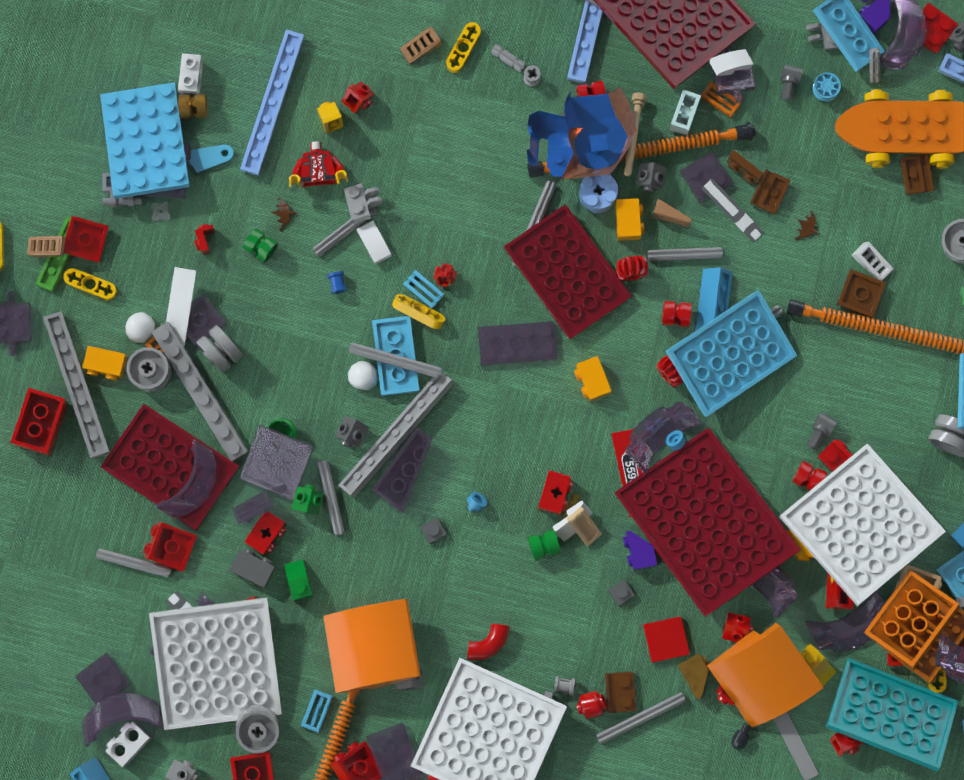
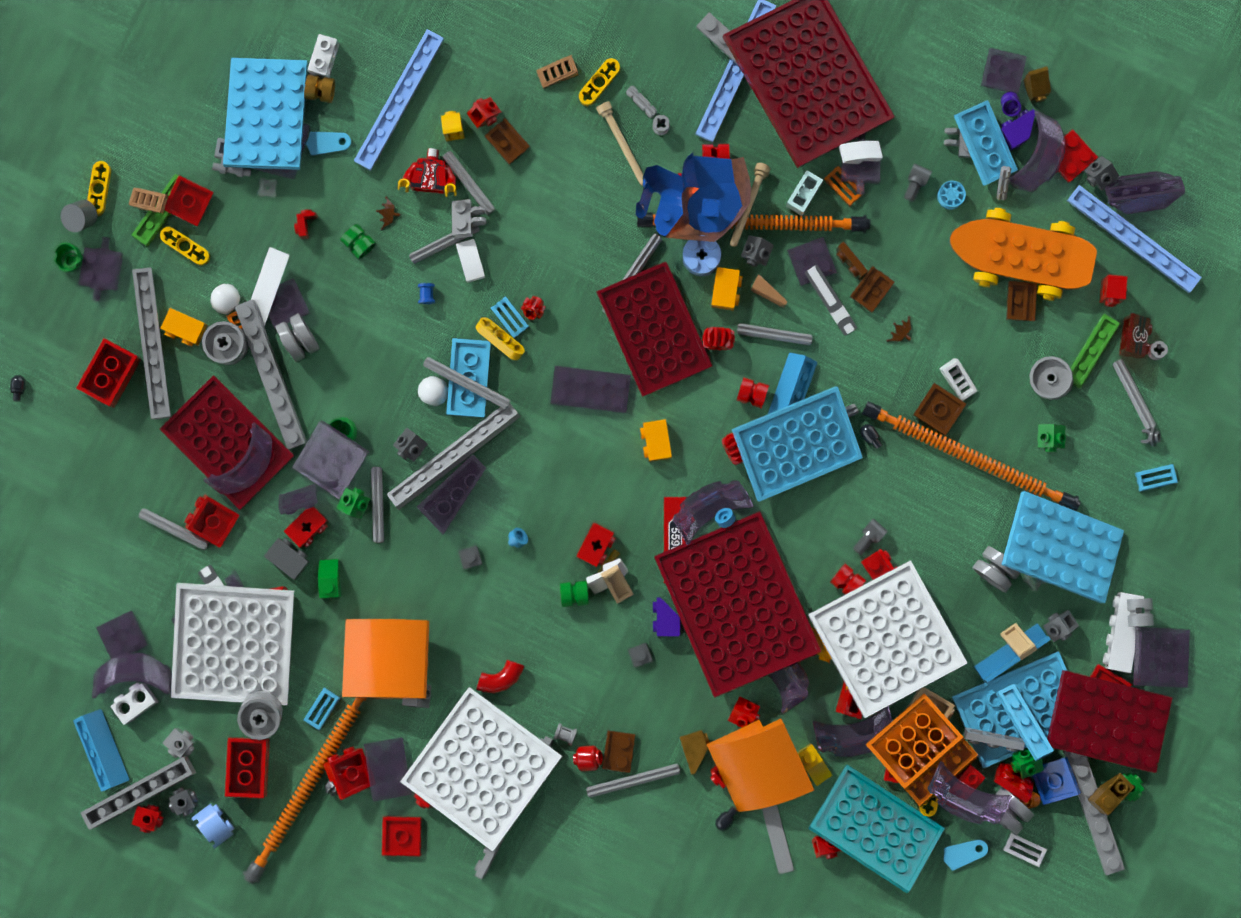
camera: 20 degrees right, 5 degrees up
red tile [643,616,690,663] -> none
none -> light grey axle [443,151,495,215]
none -> reddish brown plate [484,118,530,165]
none -> tan piece [596,101,643,186]
none -> black cylinder [860,424,882,449]

